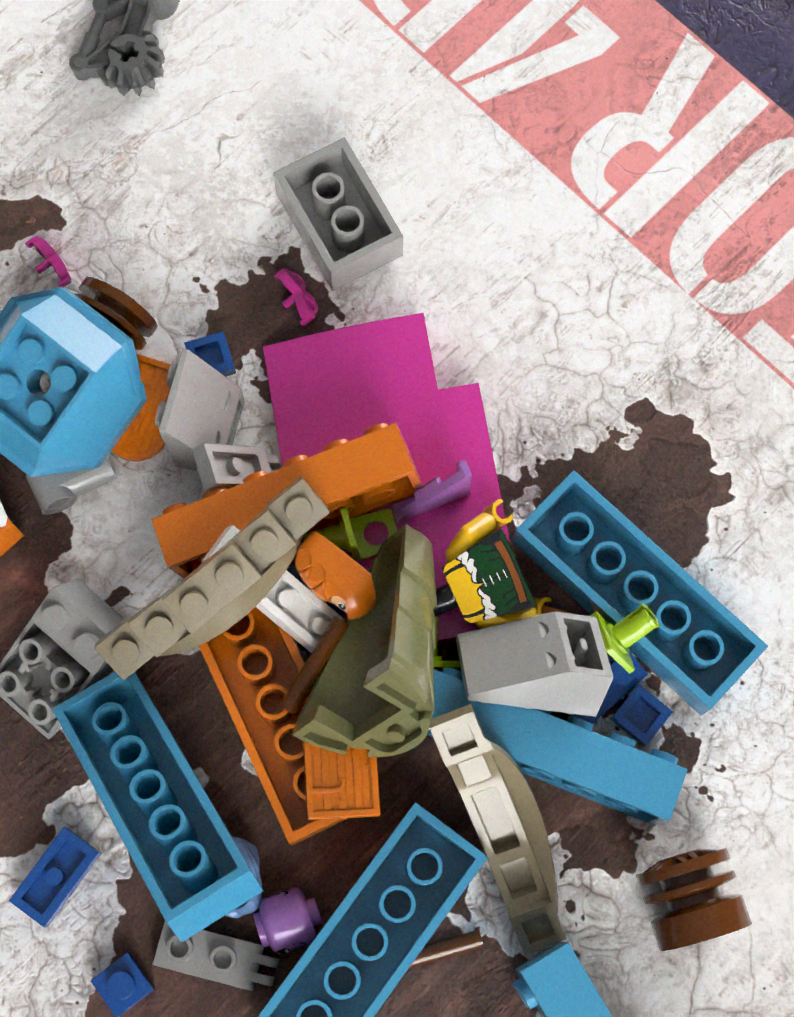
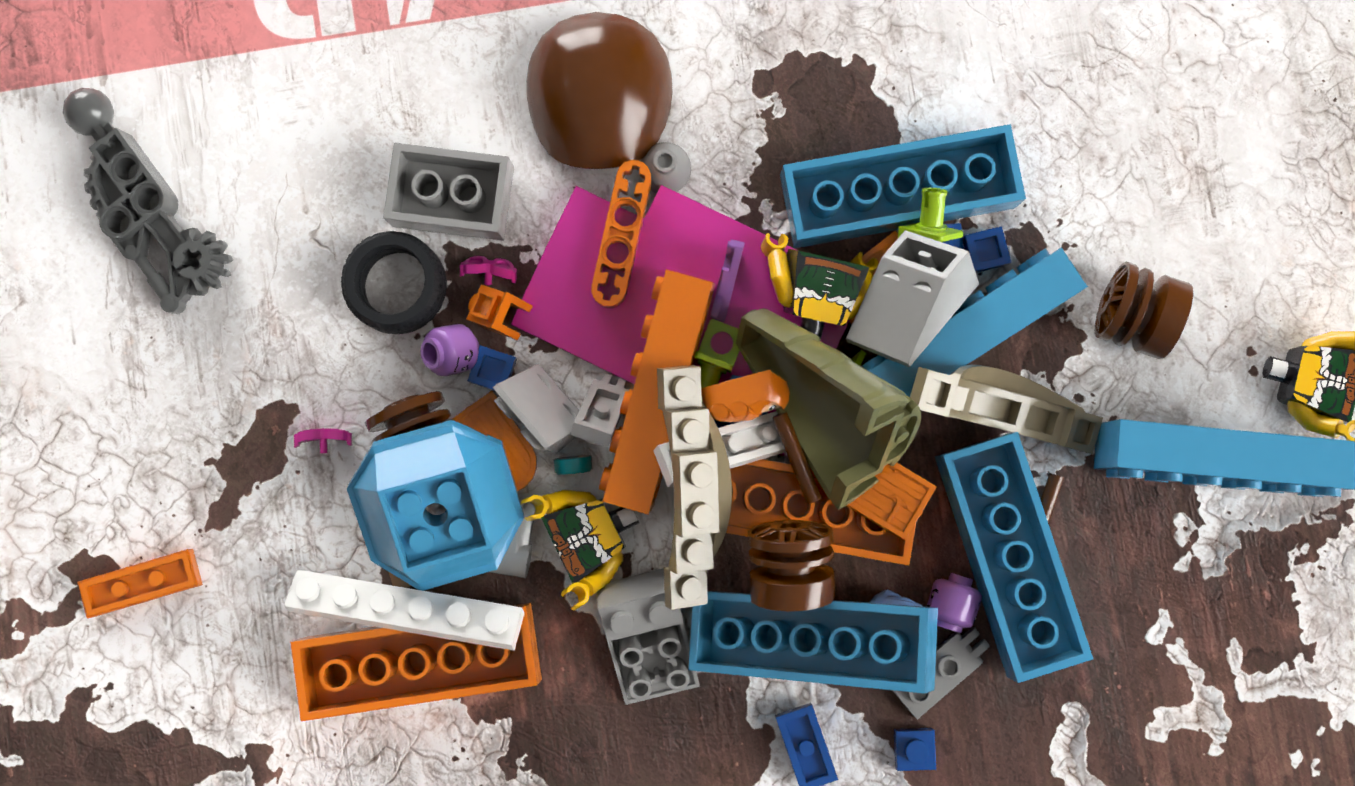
camera: 50 degrees left, 10 degrees up
none -> black tyre [341,231,447,334]
none -> medium lavender head [420,324,479,376]
none -> orange window [466,284,533,341]
none -> torso [520,489,639,610]
none -> reddish brown piece [526,12,673,169]
none -> teal tile [553,455,593,475]
none -> orange beam [591,160,651,308]
none -> light grey brick [641,142,691,193]
none -> reddish brown wheel [748,520,835,612]

